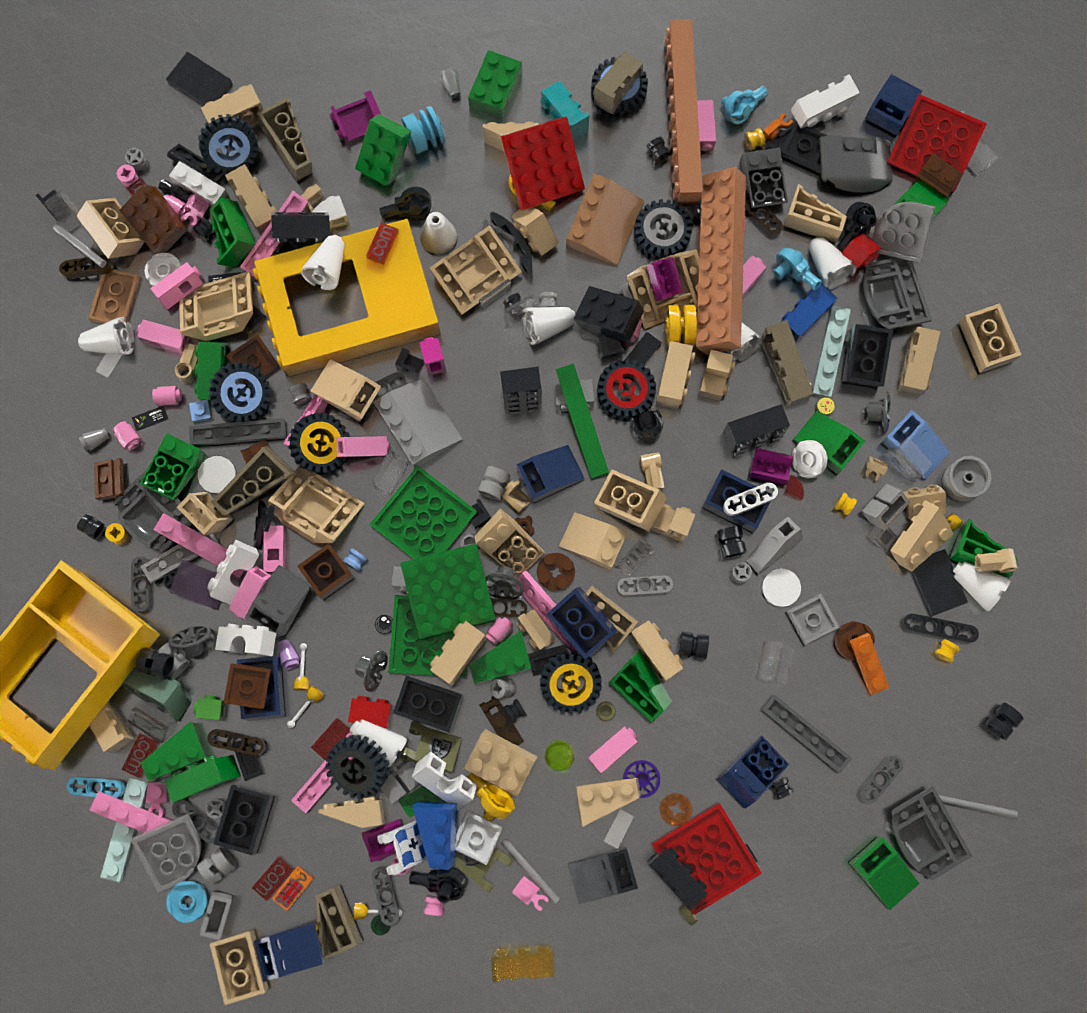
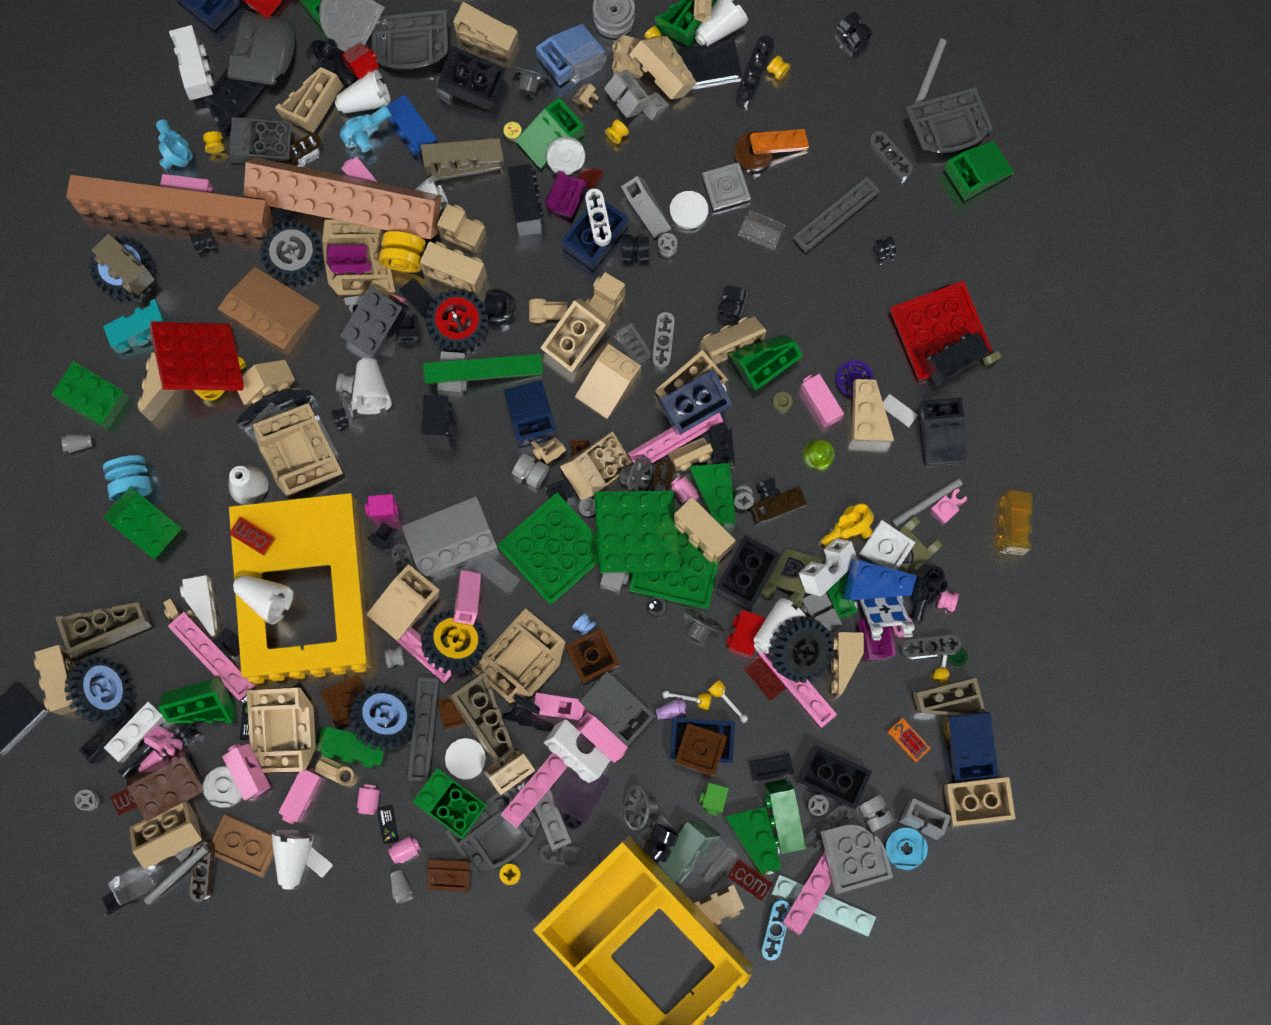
camera: 80 degrees left, 0 degrees up
black wheel [77,513,105,540] -> none
bright pink wheel [117,165,139,188] -> none
bright pink plate [146,782,168,817] -> none
light blue plate [189,400,212,423] -> none
dark brown beam [207,729,266,756] -> none
white arch [215,624,276,656] -> none
tan wedge [225,164,277,234] -> none
clear red tile [252,856,294,901] -> none
black brick [271,212,330,242] -> none
magenta panel [329,90,382,145] -> none
black pin [379,187,432,219] -> none
tan brick [464,729,538,797] -> none
reddish brown plate [537,553,575,592] -> none
wheel [540,650,602,714] -> none
clear orange gear [660,793,692,826] -> none
dark blue slope [718,736,790,809] -> none
orange plate [763,113,793,142] -> none
light aqua plate [813,305,851,398] -> none

